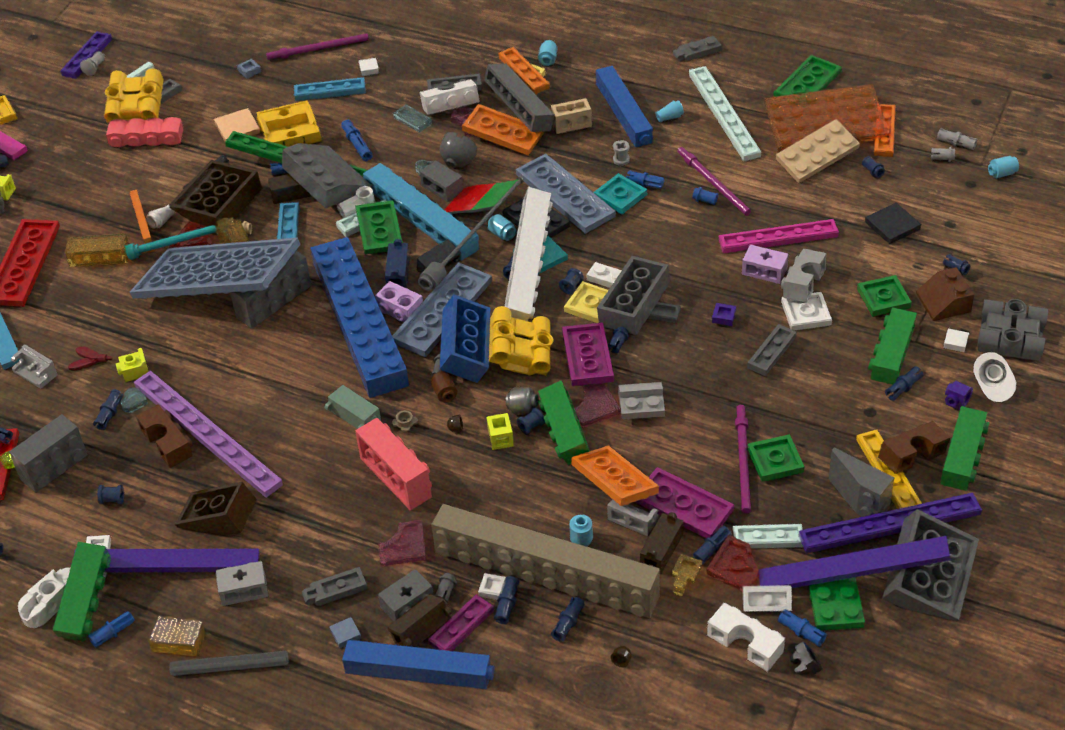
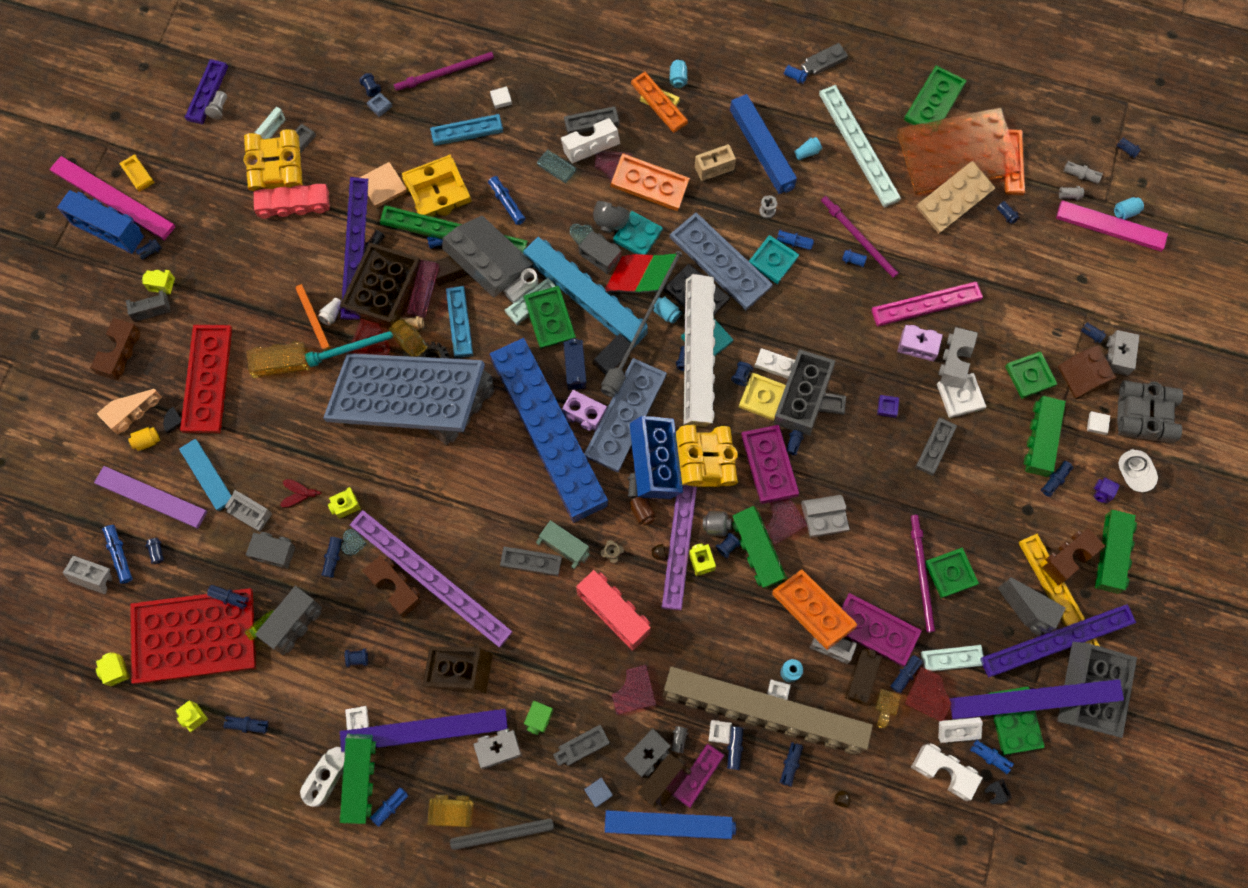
camera: 10 degrees left, 25 degrees up
dark grey brick [485,64,554,132] -> none
black tile [865,203,921,244] -> none
none -> dark grey brick [246,532,296,569]
none -> dark purple tile [341,177,369,321]
none -> dark blue bush [359,73,381,97]
none -> clear pink tile [407,260,439,318]
none -> dark grey plate [500,546,562,577]
none -> bright green brick [524,701,553,735]
none -> teal plate [613,211,663,255]
none -> medium lavender tile [662,485,697,611]
none -> blue pin [784,65,807,84]
none -> dark pink tile [1056,201,1168,252]
none -> light grey brick [1105,330,1139,376]
none -> dark blue pin [1116,137,1141,158]

